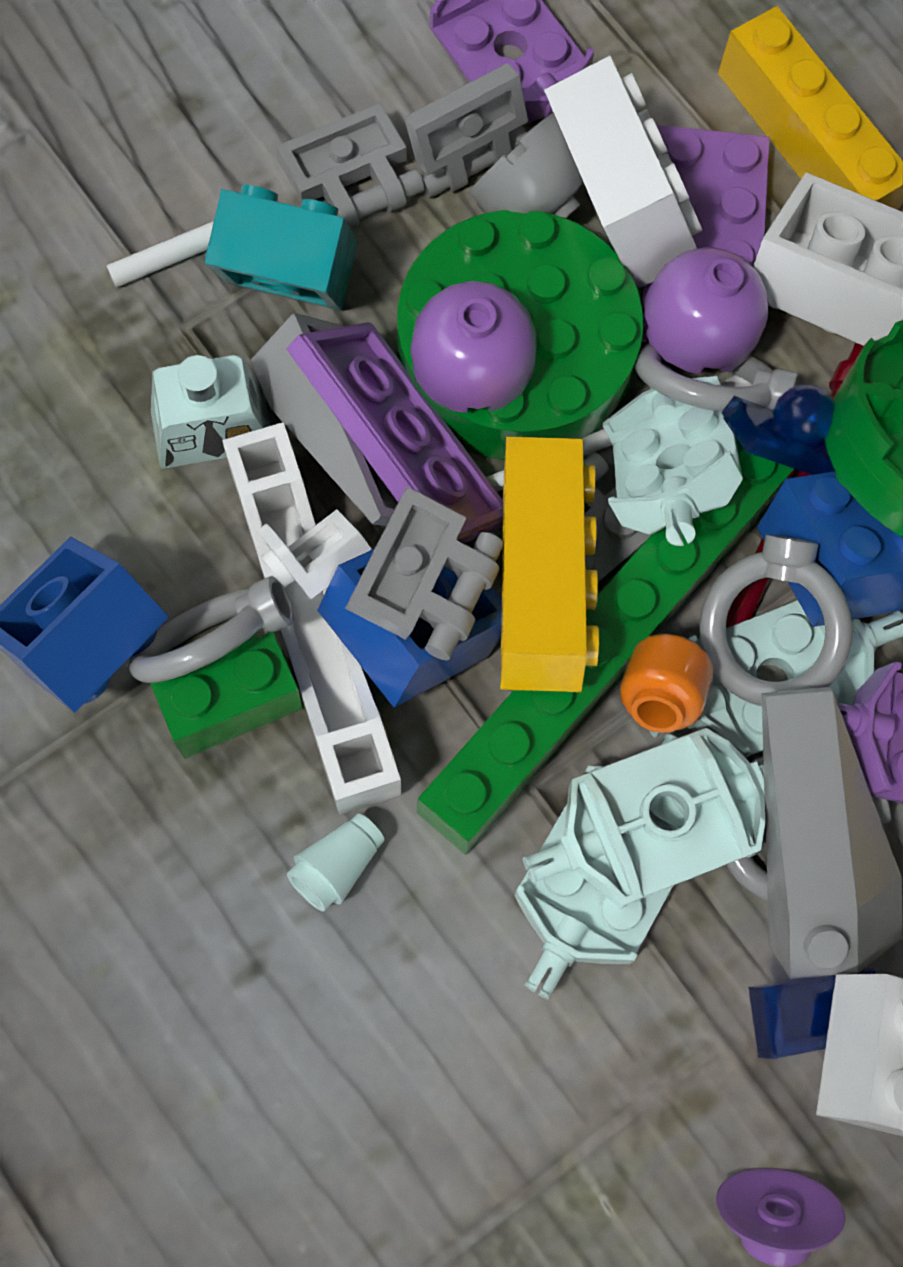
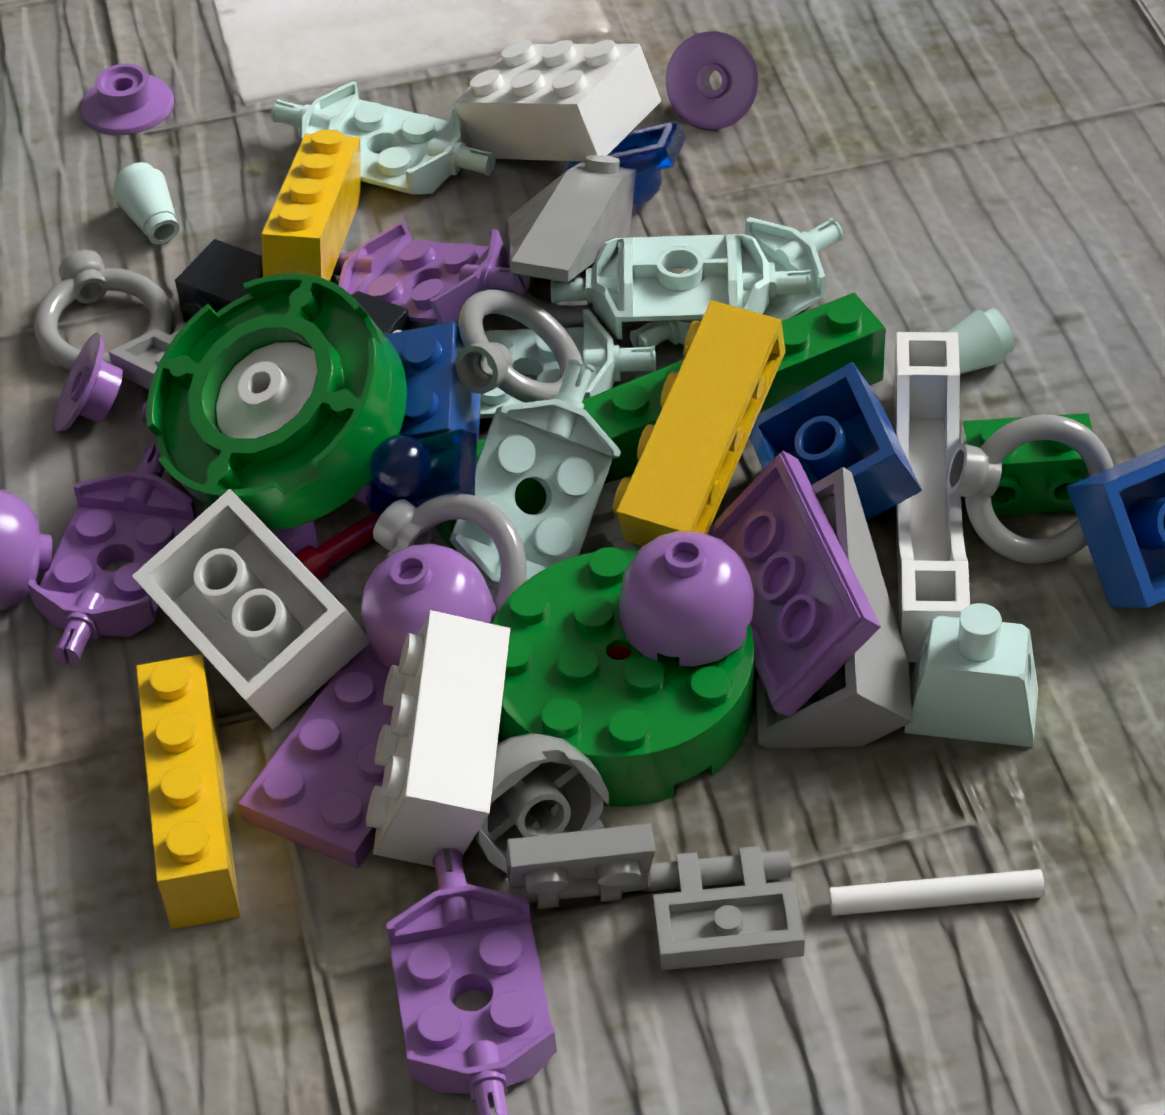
camera: 150 degrees left, 25 degrees down
teal brick [204,184,358,311] -> none
white bracket [257,509,372,599] -> none
light grey plate [345,487,504,660] -> none
orange head [620,634,713,733] -> none

